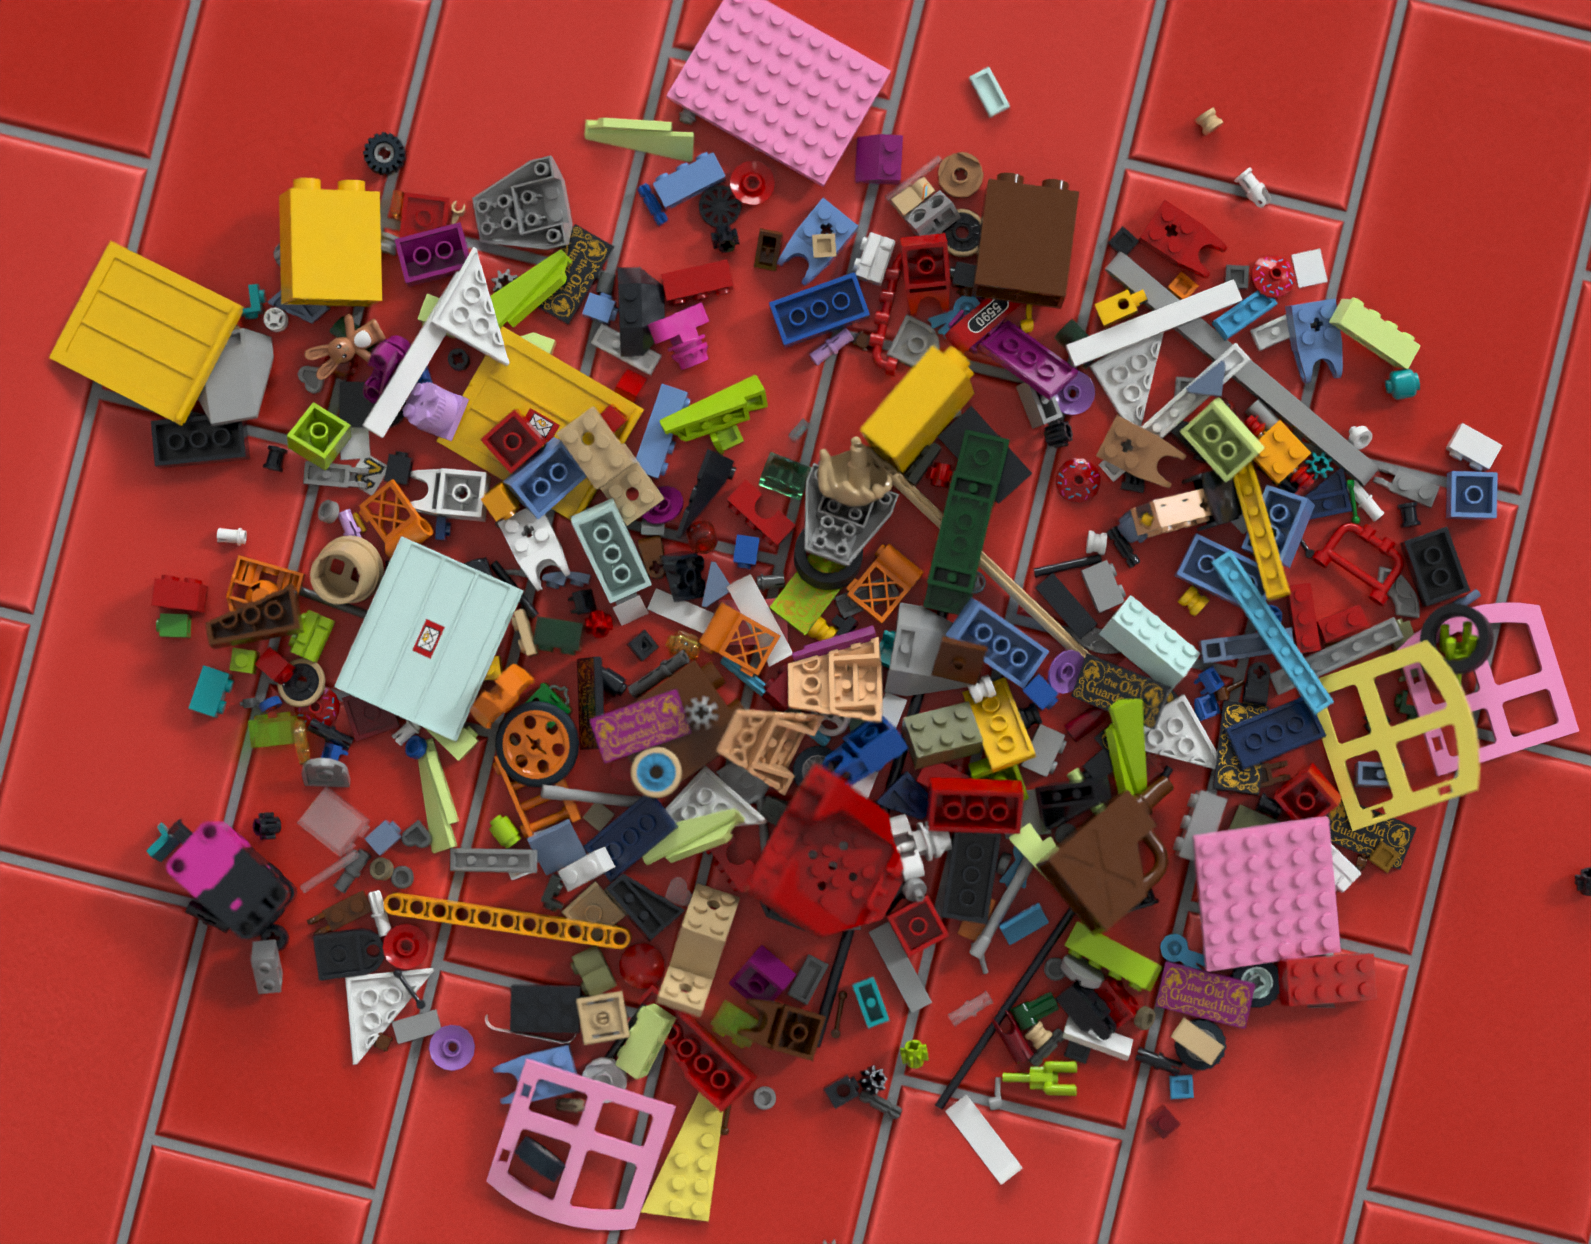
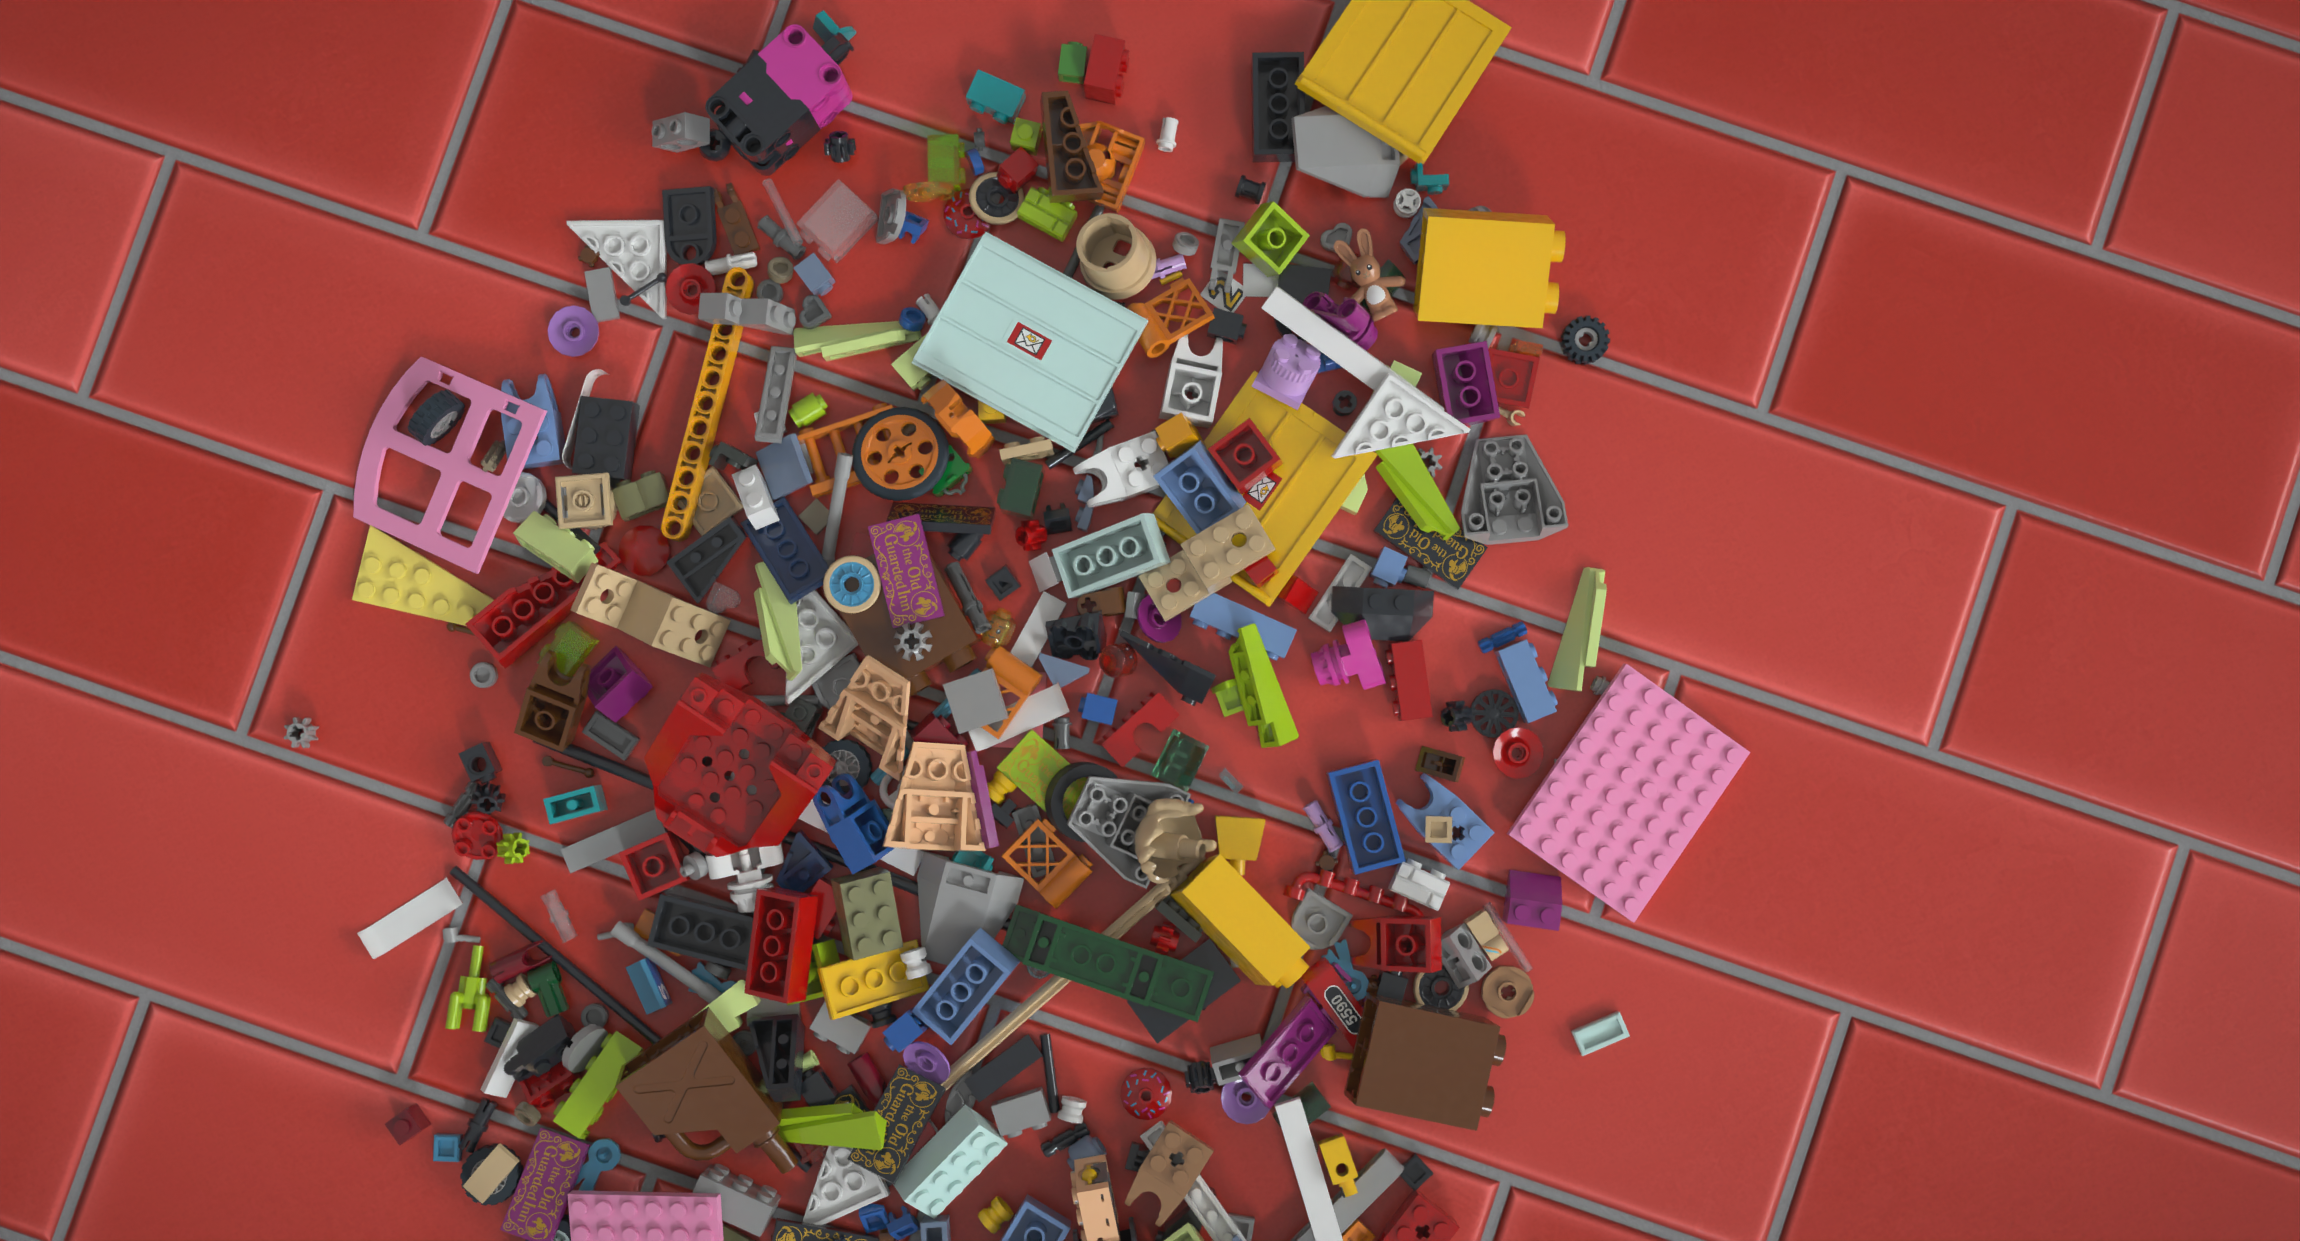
camera: 90 degrees right, 0 degrees up
black pin [307,718,354,751] -> none
dark red plate [342,695,400,741] -> none
dark blue plate [435,516,452,541] -> none
reddish brown plate [931,636,987,686] -> none
white tile [1089,332,1164,427] -> none
none -> red dish [451,812,504,860]
none -> light grey arch [698,293,796,335]
none -> light grey tile [943,668,1009,734]
none -> yellow torso [1215,815,1265,875]

